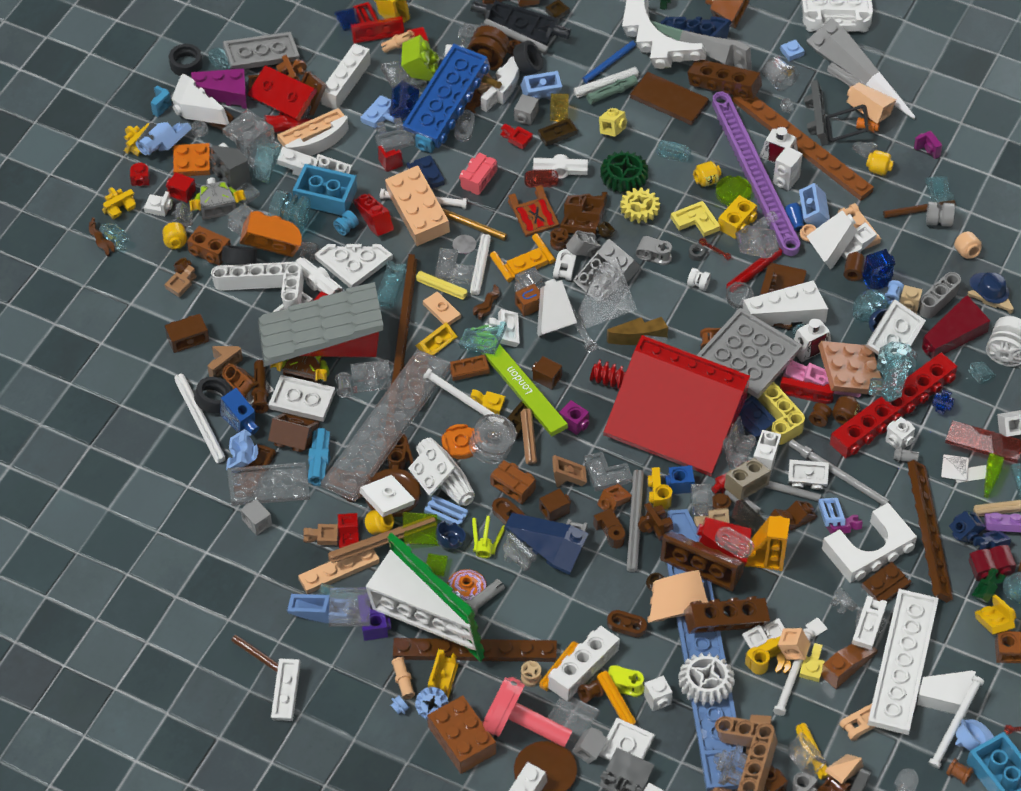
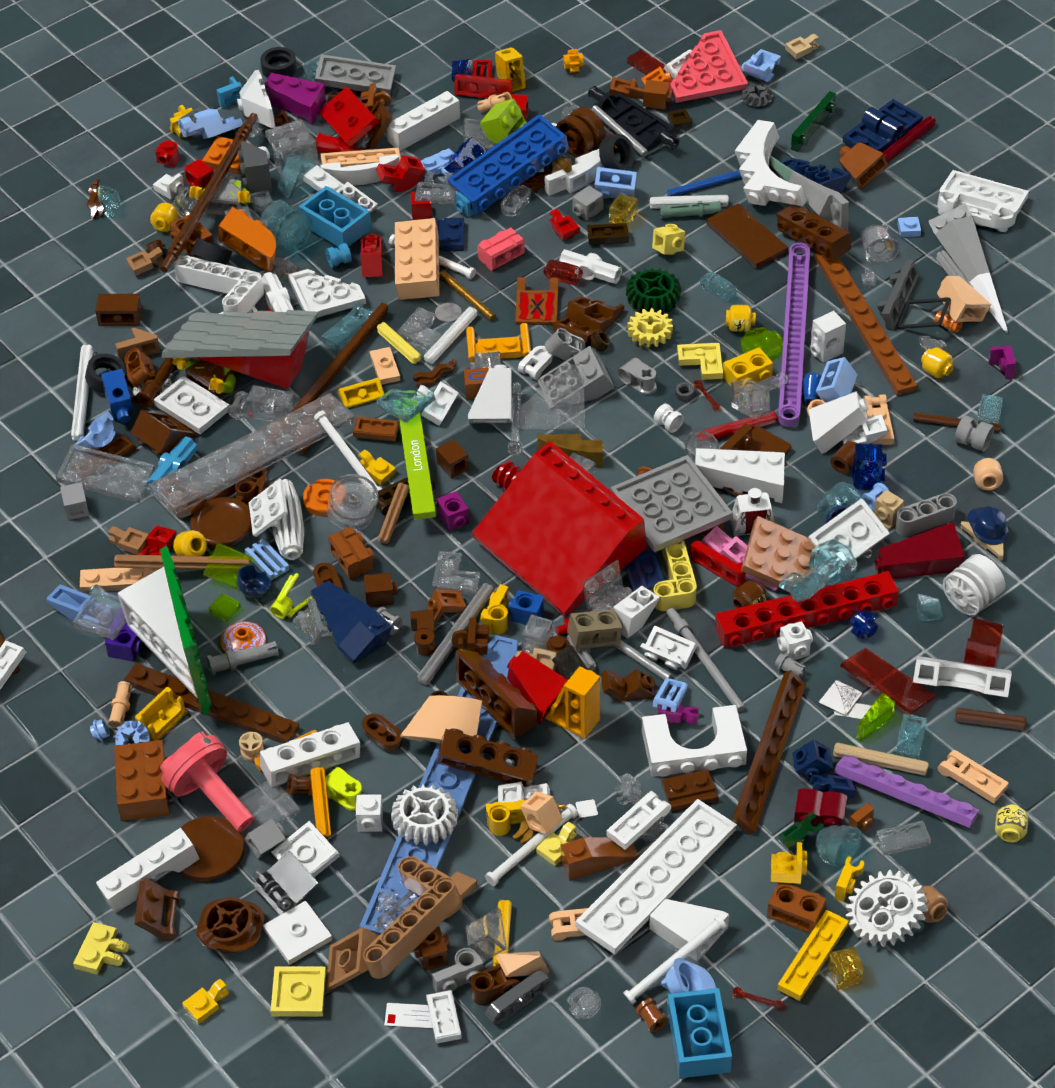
camera: 25 degrees right, 5 degrees down
yellow hips [102,187,136,219] -> none
white plate [359,475,415,517] -> none
reddish brown wheel [550,228,568,251] -> none
medium nougat slope [552,455,587,487] -> none
clear plate [715,527,754,558] -> none
white torso [760,127,798,163] -> none
reddish brown wheel [809,403,832,427] -> none
none -> reddish brown axle [160,113,257,273]
none -> red brick [376,155,425,192]

